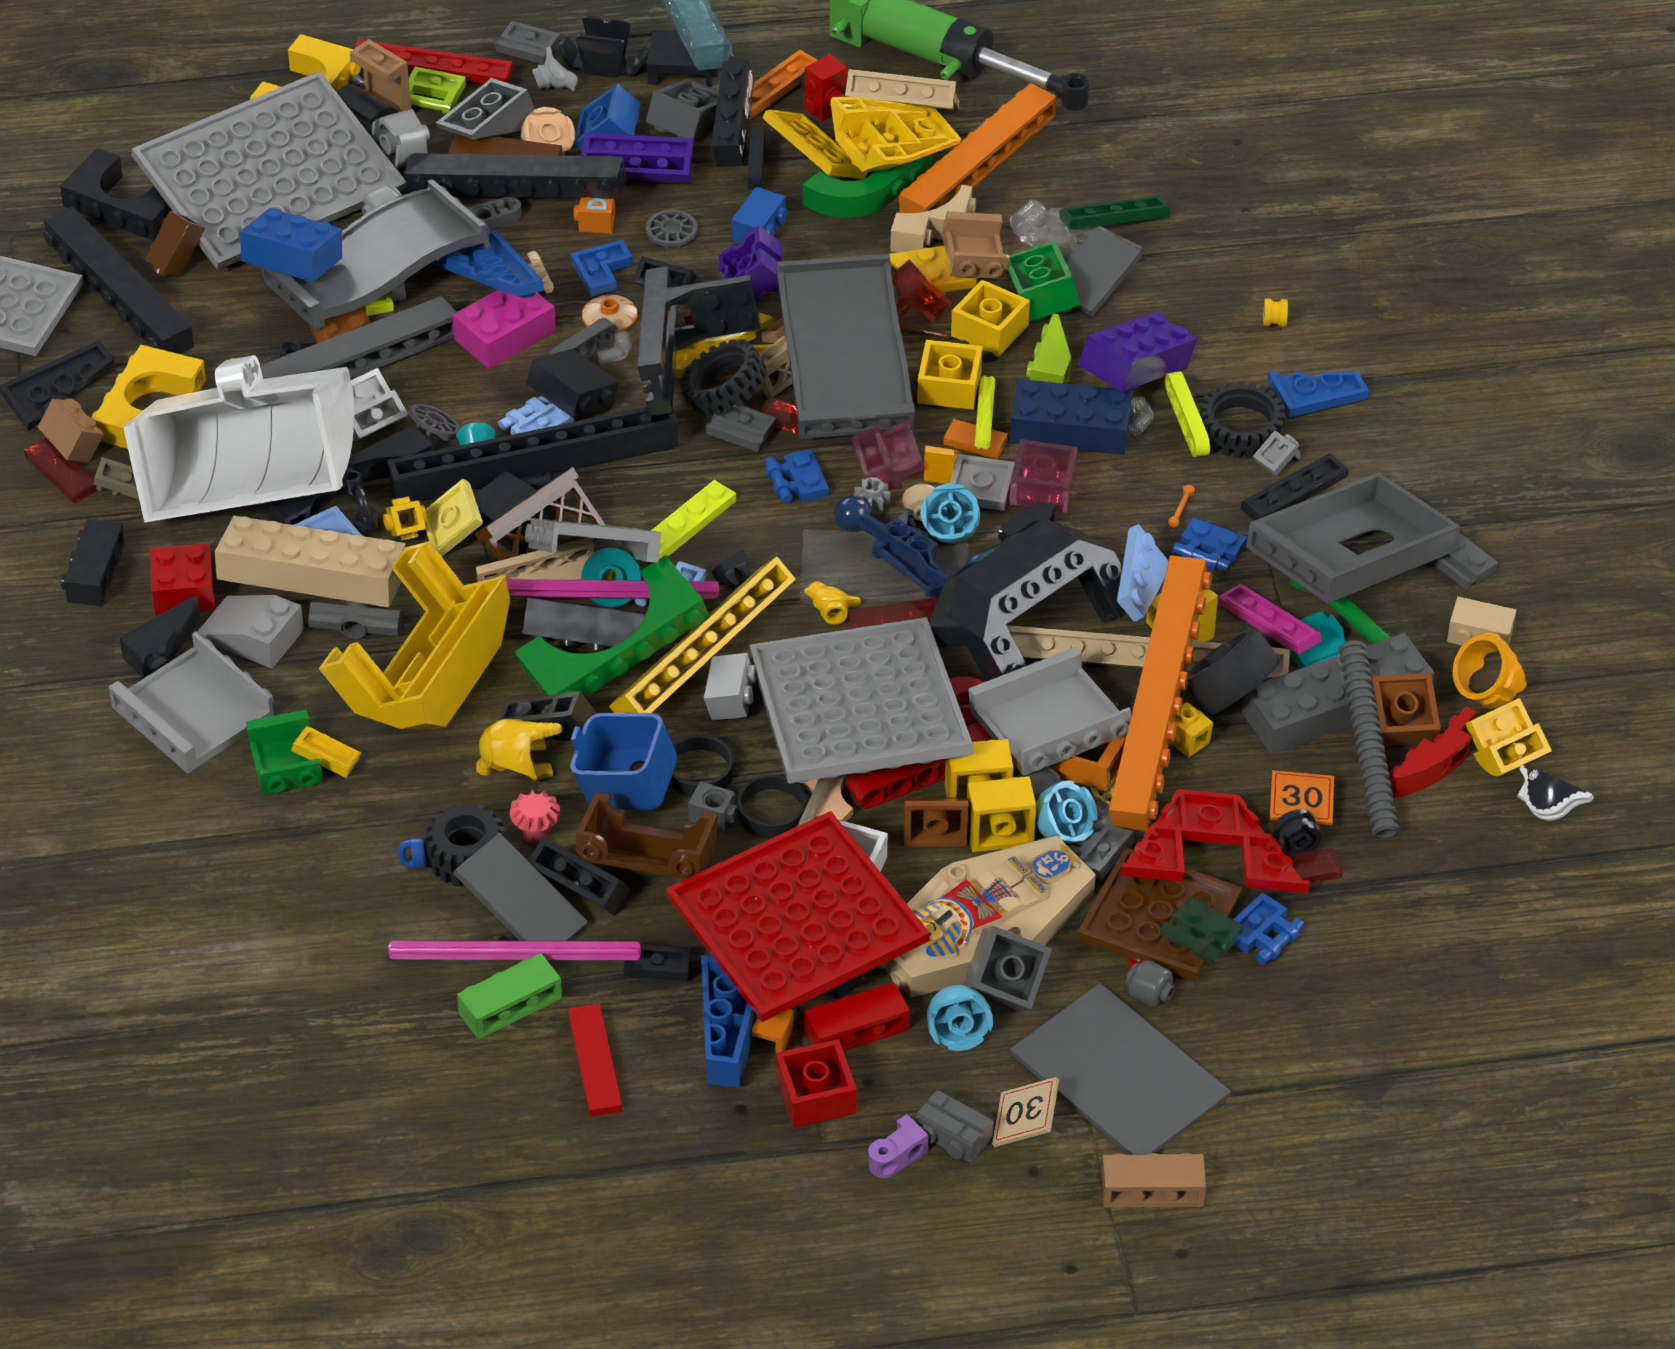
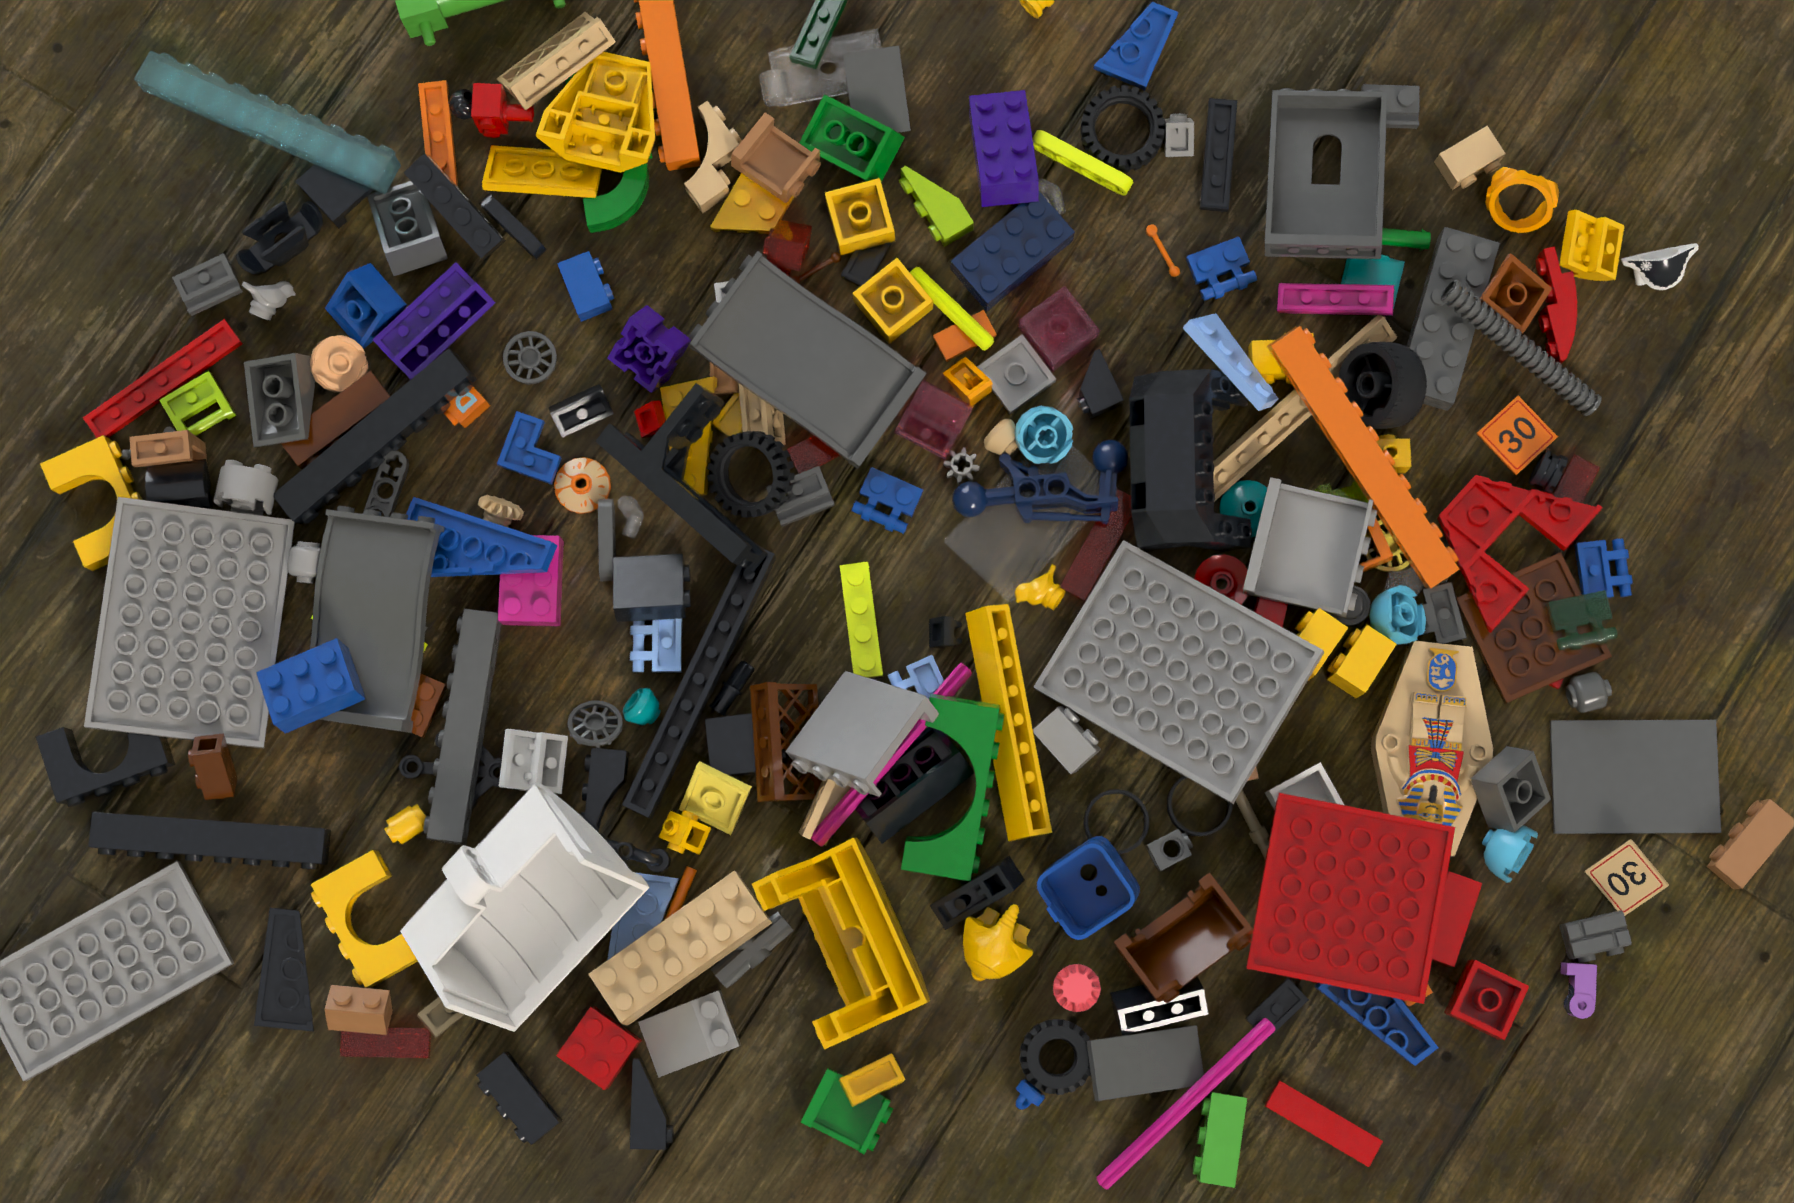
camera: 45 degrees left, 35 degrees up
light grey panel [109,632,274,774] -> none
dark orange slope [903,797,968,847] -> none

